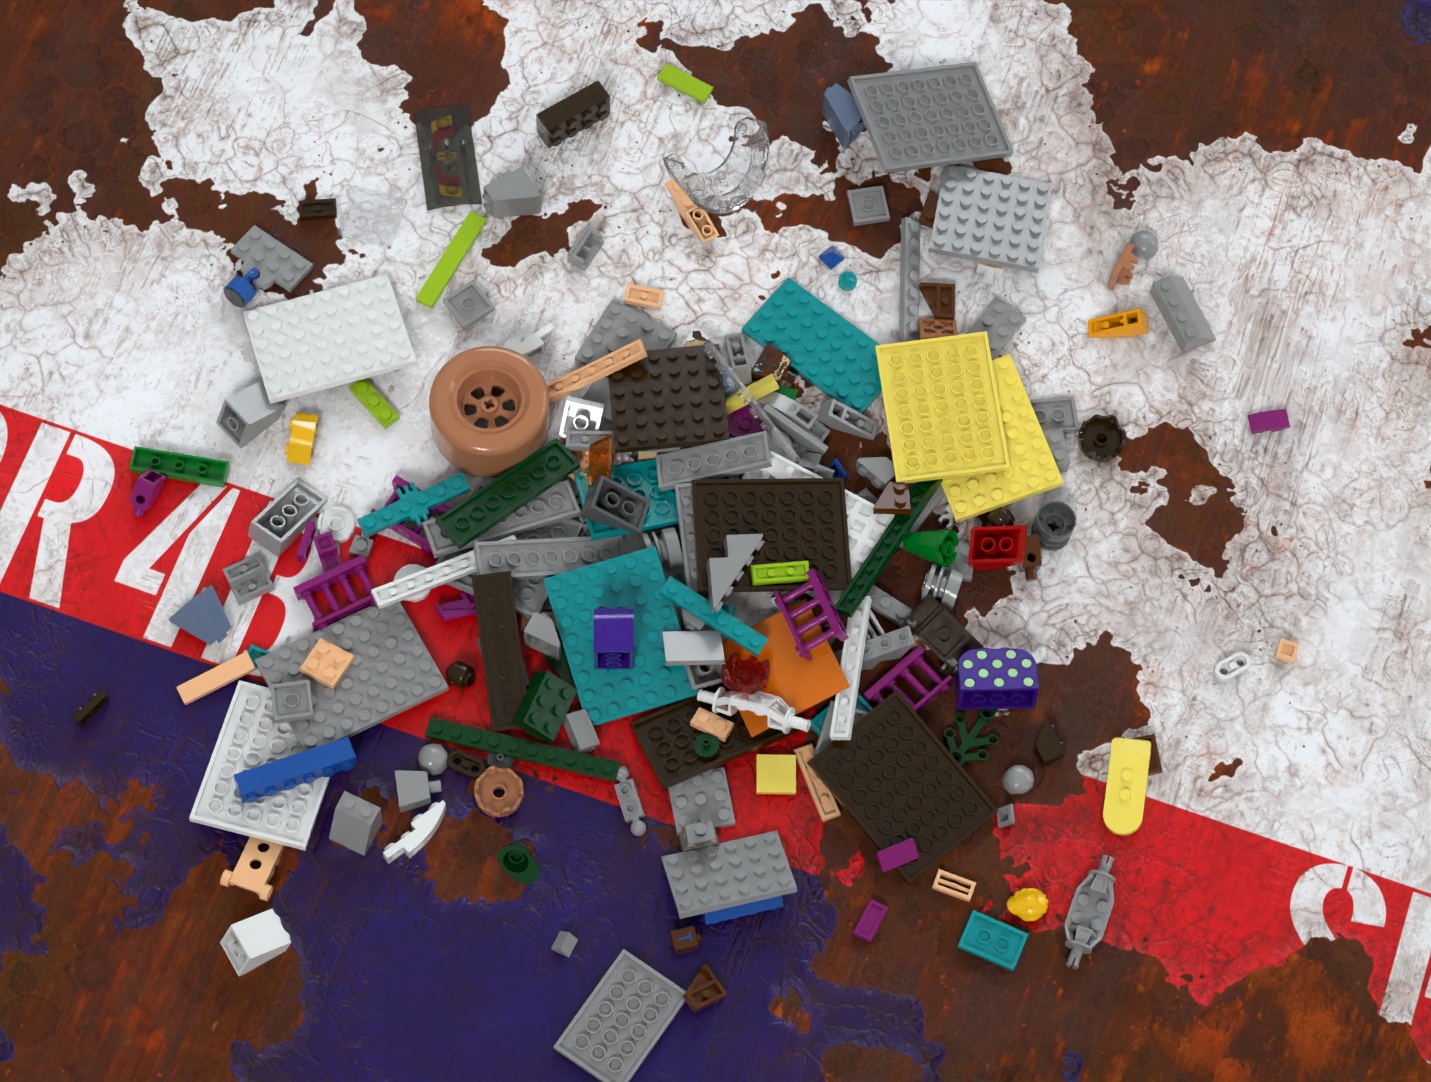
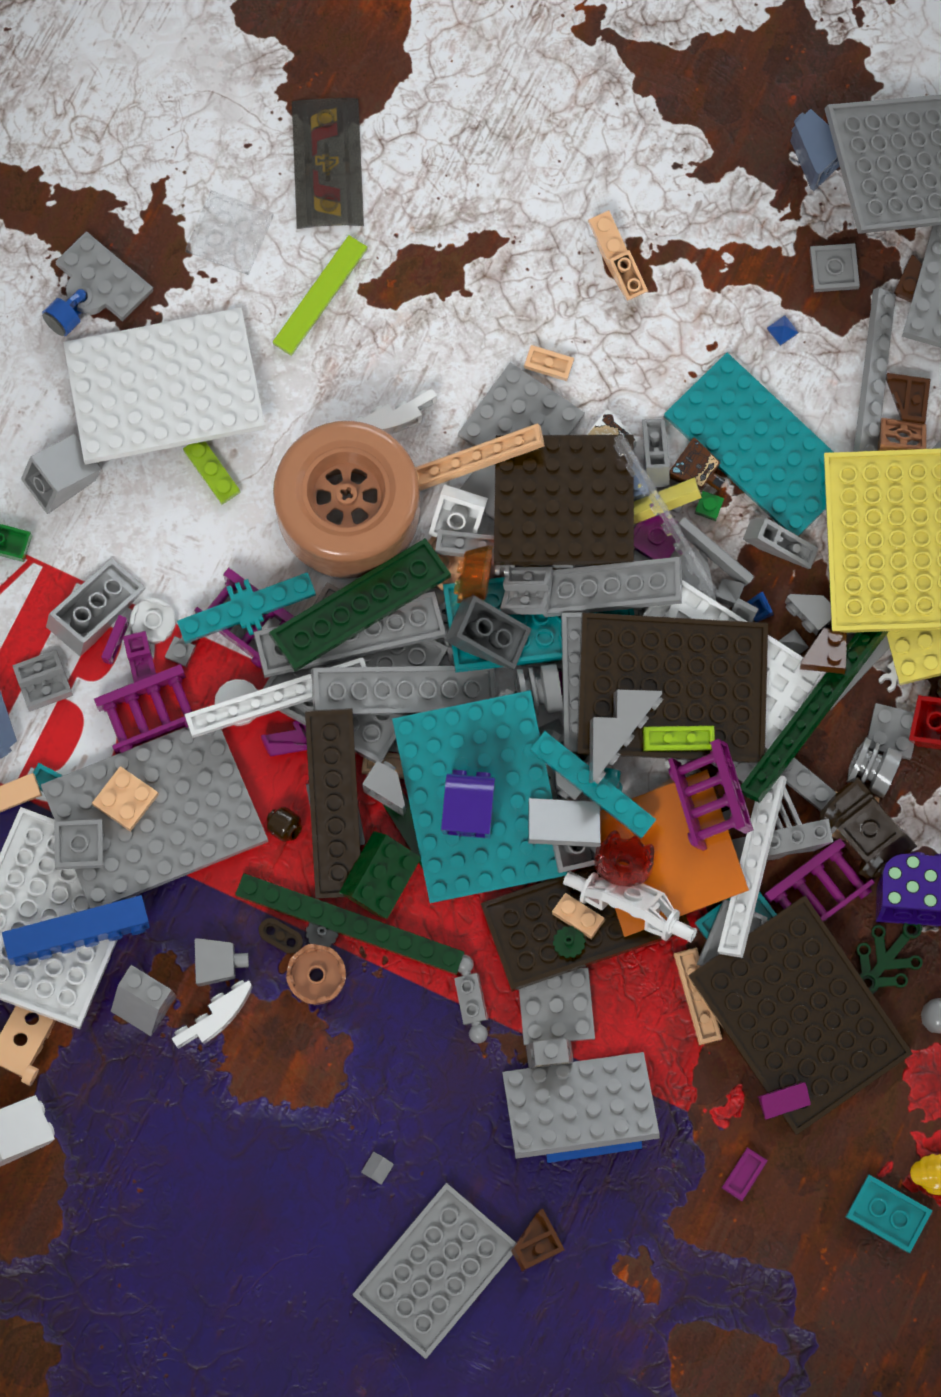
camera: 10 degrees right, 10 degrees up
yellow brick [285,412,319,465] -> none
dark brown plate [299,198,337,220] -> none
light grey hair [418,743,448,776] -> none
light grey plate [442,280,495,330] -> none
light grey slope [482,167,541,218] -> none
dark green piece [497,843,540,884] -> none
dark brown brick [536,81,610,149] -> none
light grey hinge [563,709,600,754] -> none
light grey hinge [567,225,604,271] -> none
lime tile [657,63,713,104] -> none
clear windscreen [663,117,770,214] -> none
reddish brown brick [670,926,701,955] -> none
light grey slope [756,391,830,442] -> none
light yellow tile [756,754,796,795] -> none
teal tile [838,272,857,291] -> none
green cone [903,529,959,567] -> none
light nougat tile [932,869,976,902] -> none
light grey slope [997,804,1015,828] -> none
none -> light grey slope [500,567,553,614]

